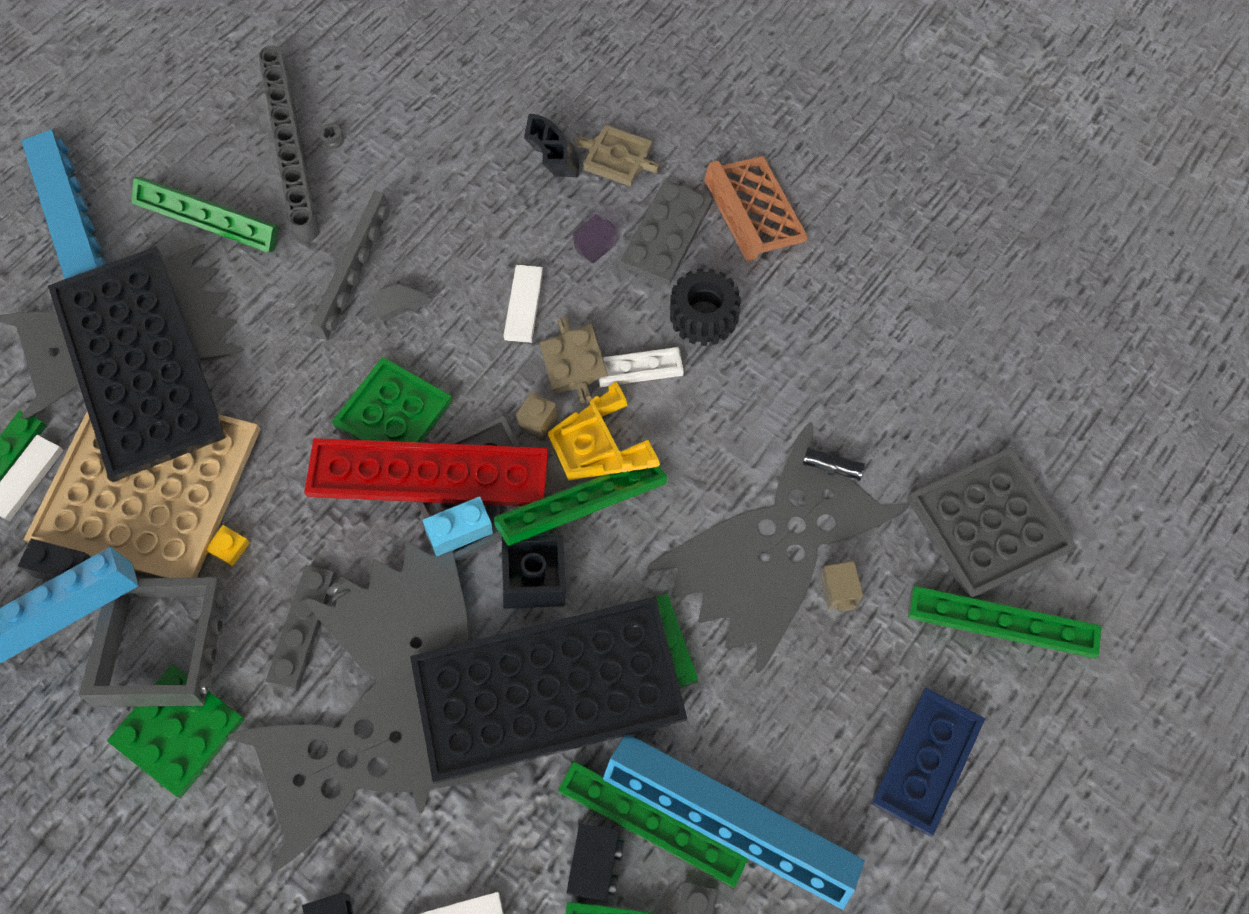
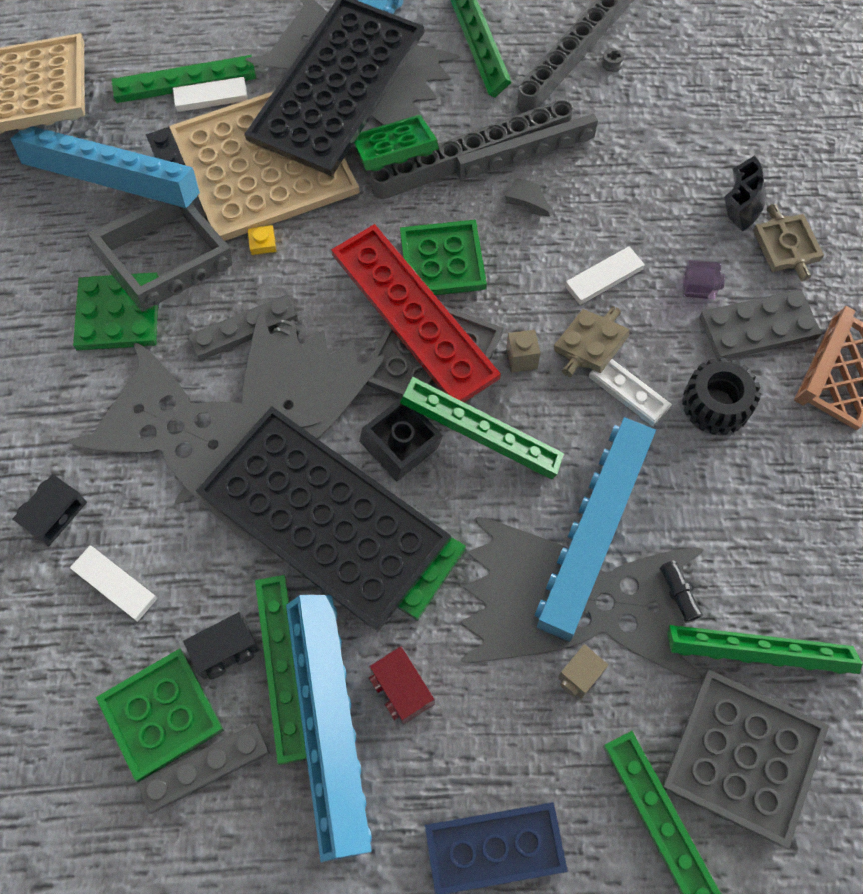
camera: 50 degrees right, 0 degrees up
medium azure brick [422,496,493,557] -> none
yellow wing [547,382,660,481] -> none
none -> green plate [353,115,439,171]
none -> dark red brick [368,646,435,725]
none -> dark grey beam [370,100,573,199]
none -> dark azure brick [534,417,656,642]
none -> green plate [667,625,863,674]

